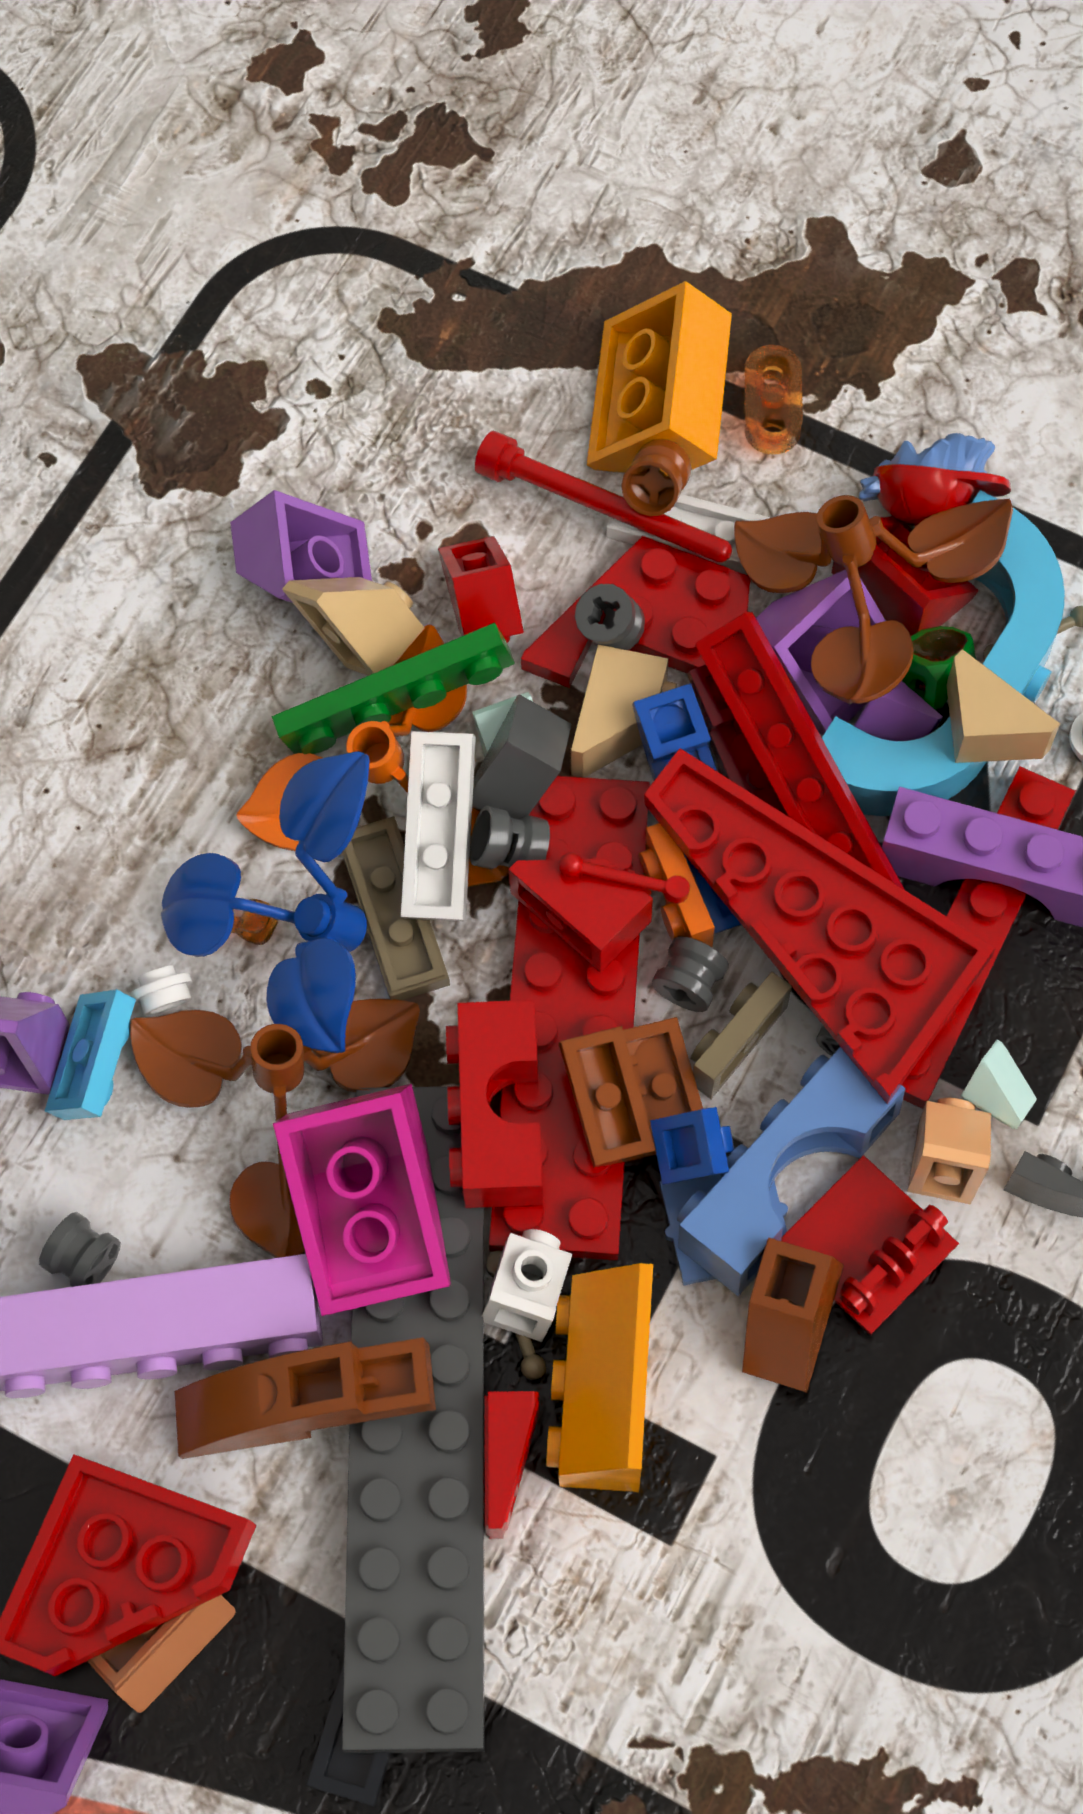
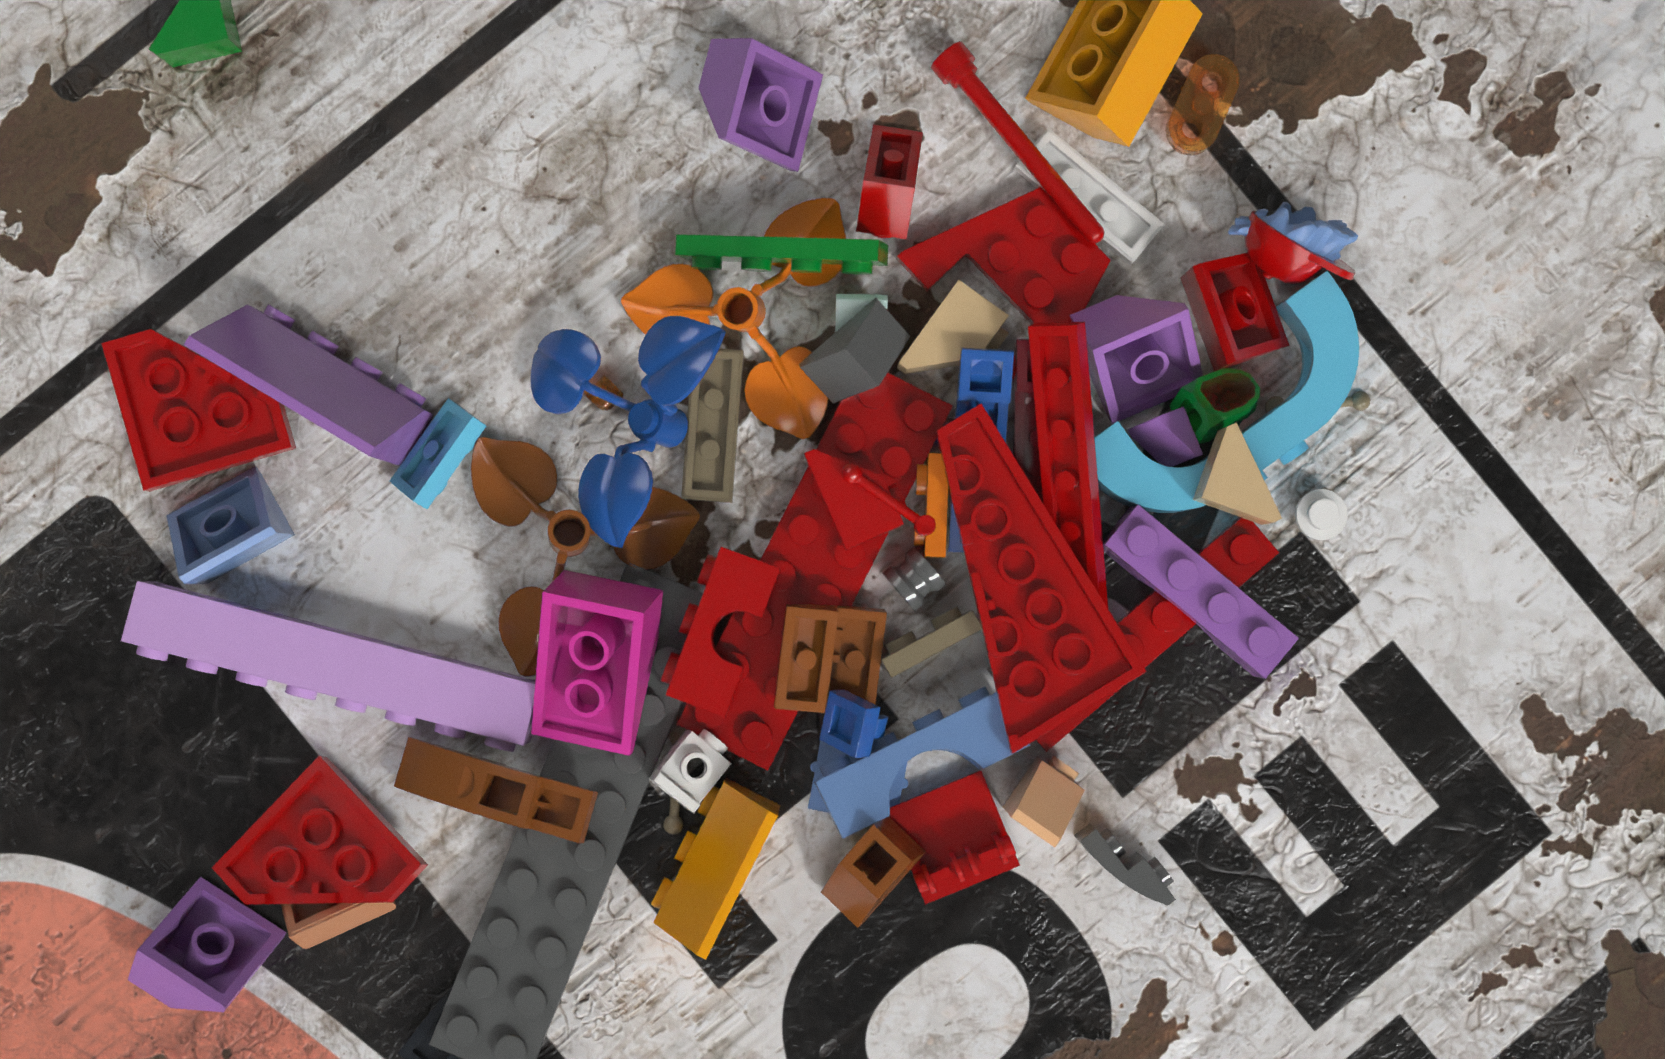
camera: 20 degrees right, 20 degrees up
dark grey wheel [39,1212,121,1287] -> none
white plate [130,965,193,1016] -> none
tan slope [282,577,424,676] -> none
white plate [401,731,476,921] -> none
dark grey wheel [469,805,550,870] -> none
red slope [485,1391,539,1539] -> none
dark grey wheel [575,584,645,650] -> none
dark orange wheel [621,439,692,516] -> none
dark orange plant [734,495,1013,704] -> none
light aqua slope [961,1040,1037,1129] -> none

